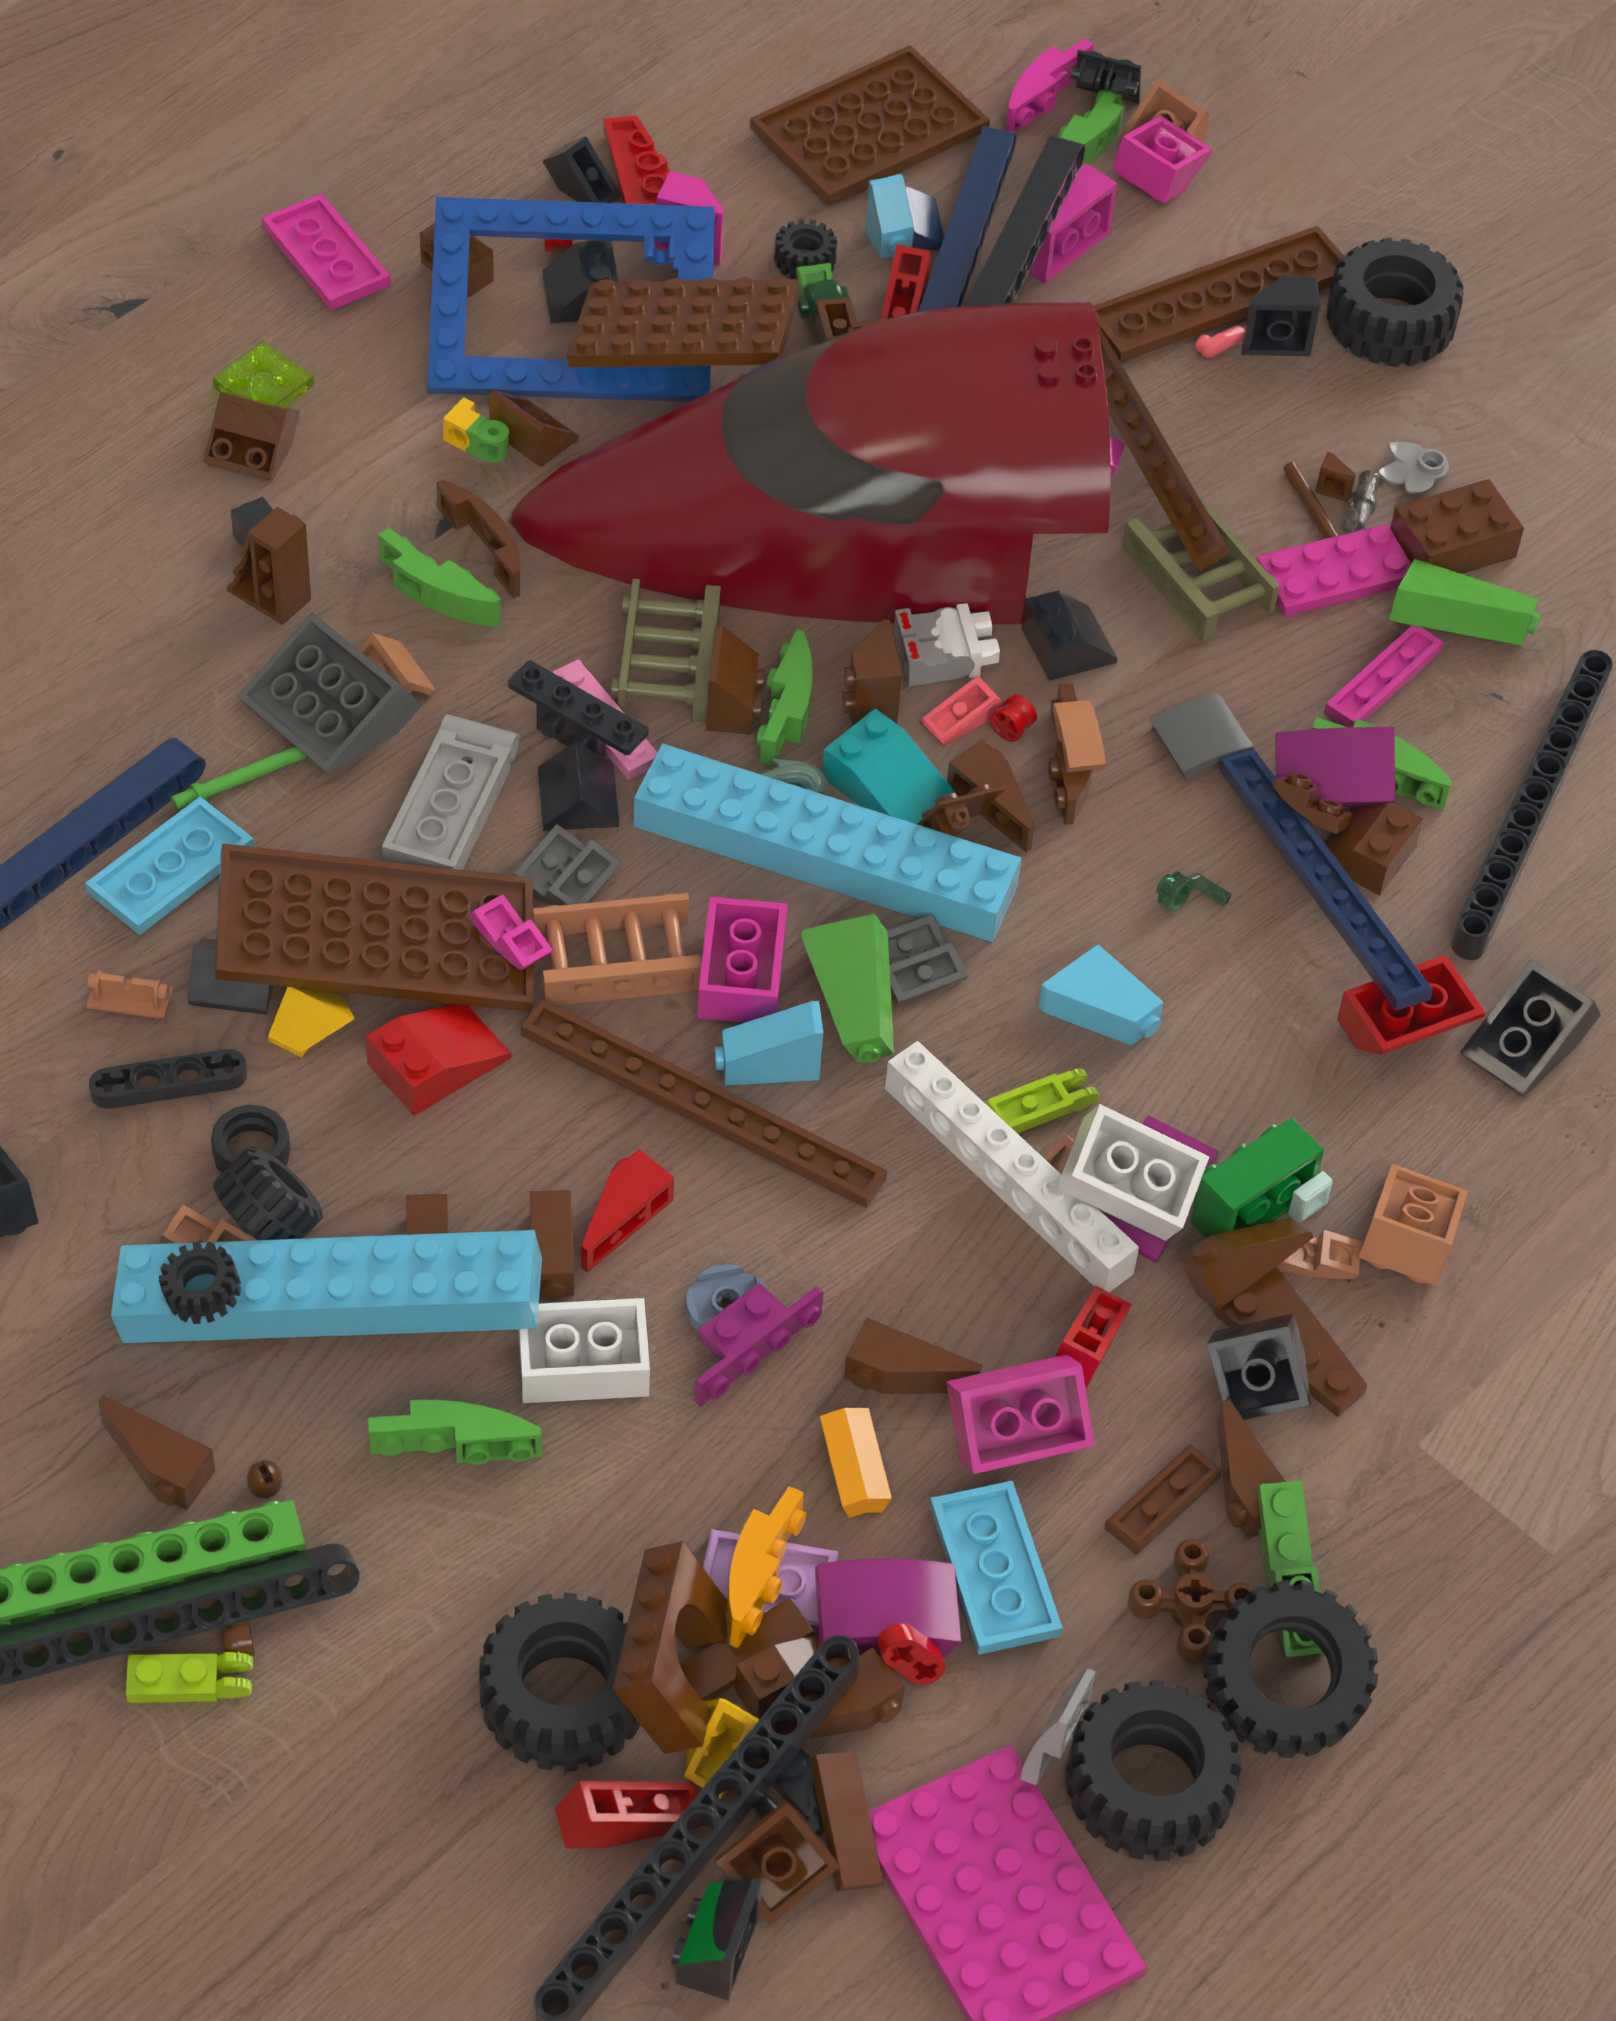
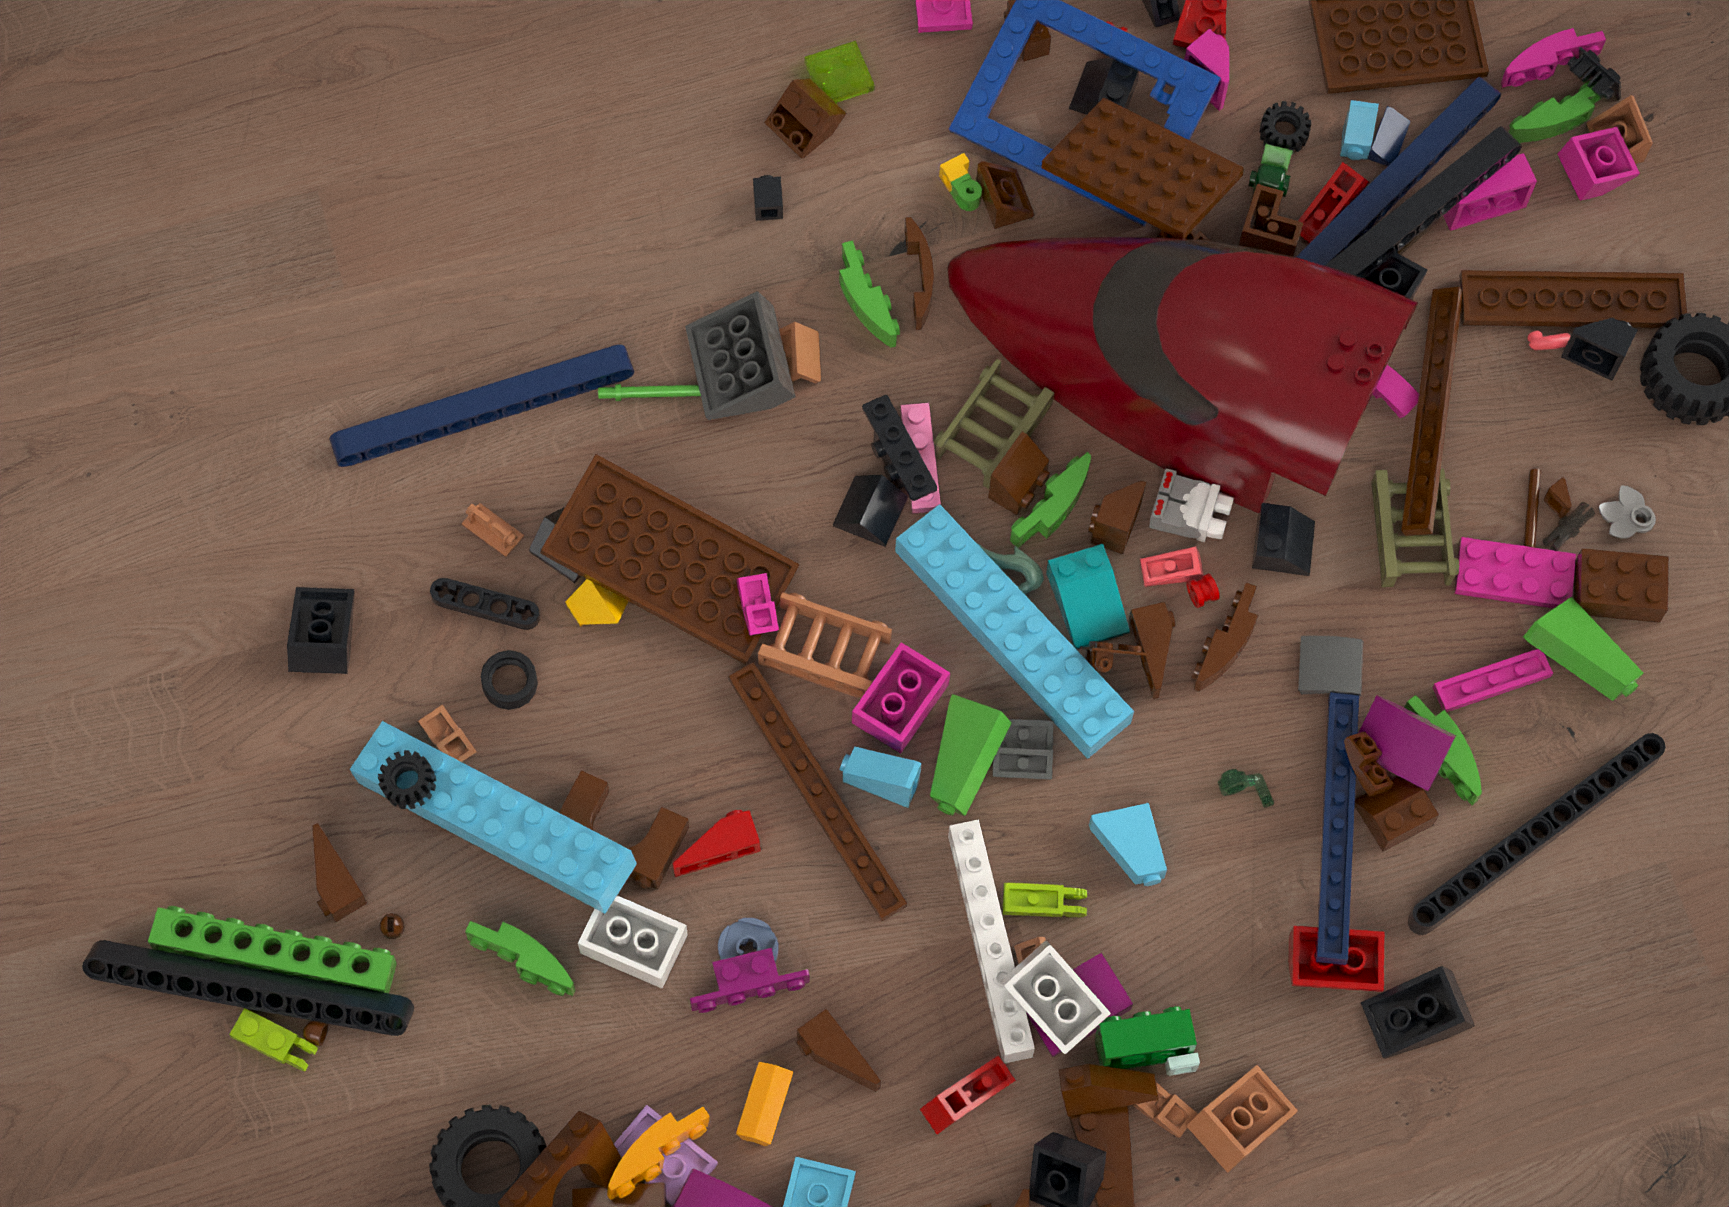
camera: 30 degrees right, 15 degrees up
medium azure plate [85,797,254,935] -> none
black tyre [213,1146,324,1240] -> none
reddish brown wedge [227,507,311,625] -> none
red slope [366,1004,511,1116] -> none
light grey hinge [382,714,520,870] -> none
dark grey slope [513,824,622,906] -> none
dark pink brick [946,1354,1095,1474] -> none
nougat slope [1053,700,1106,772] -> none

